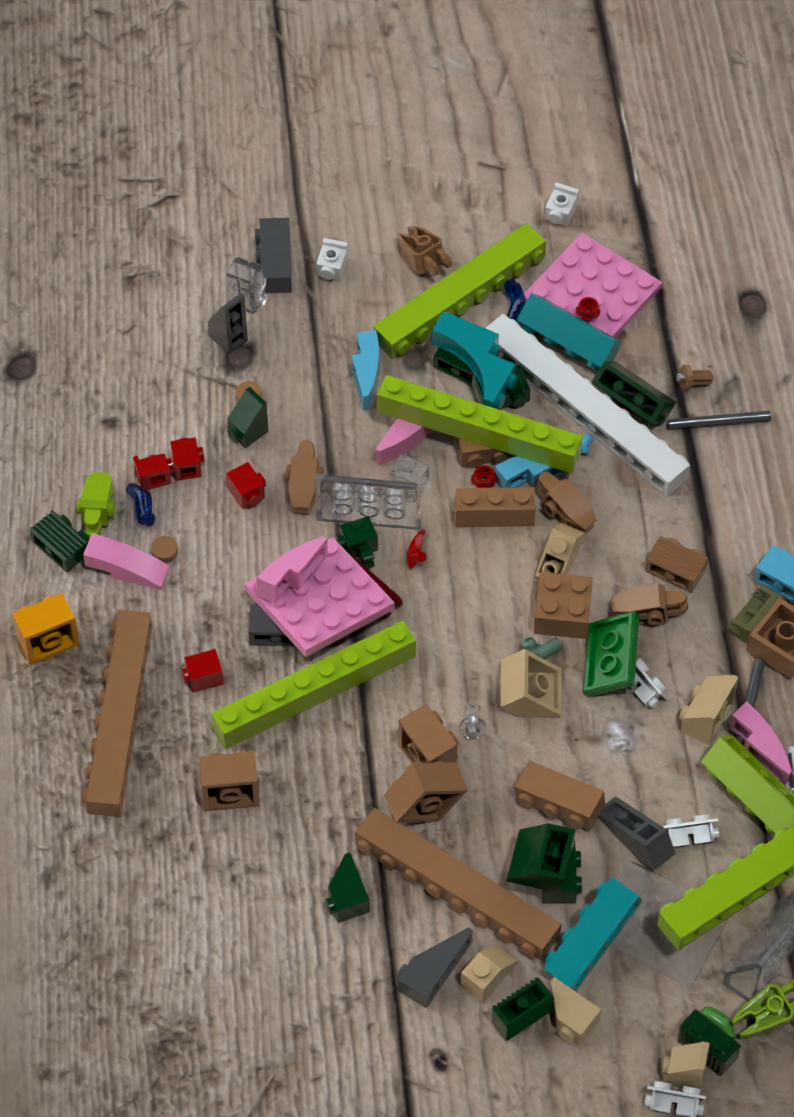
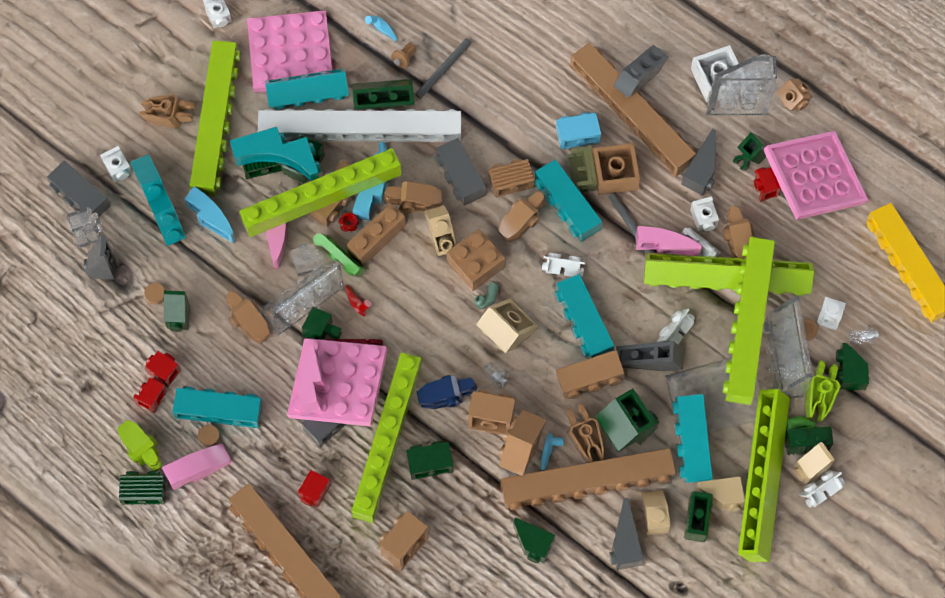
camera: 45 degrees left, 10 degrees up
light orange brick [12,593,80,665] -> none
clear blue arm [126,483,156,526] -> none
red brick [226,462,267,510] -> none
clear blue arm [504,279,527,323] -> none
red plate [576,297,601,321] -> none
green tile [583,611,639,697] -> none
tan slope [679,675,739,745] -> none
none -> teal arch [130,154,186,246]
none -> teal brick [172,386,263,428]
none -> bright green plate [313,233,366,276]
none -> medium azure bar [365,15,397,42]
none -> dark green brick [406,441,454,480]
none -> dark blue hinge [416,375,477,409]
none -> dark grey brick [435,138,486,206]
none -> teal brick [534,159,602,242]
none -> medium azure bar [541,432,564,471]
none -> teal brick [554,274,614,359]
none -> medium nougat hinge [565,403,604,463]
none -> lime brick [738,389,790,562]

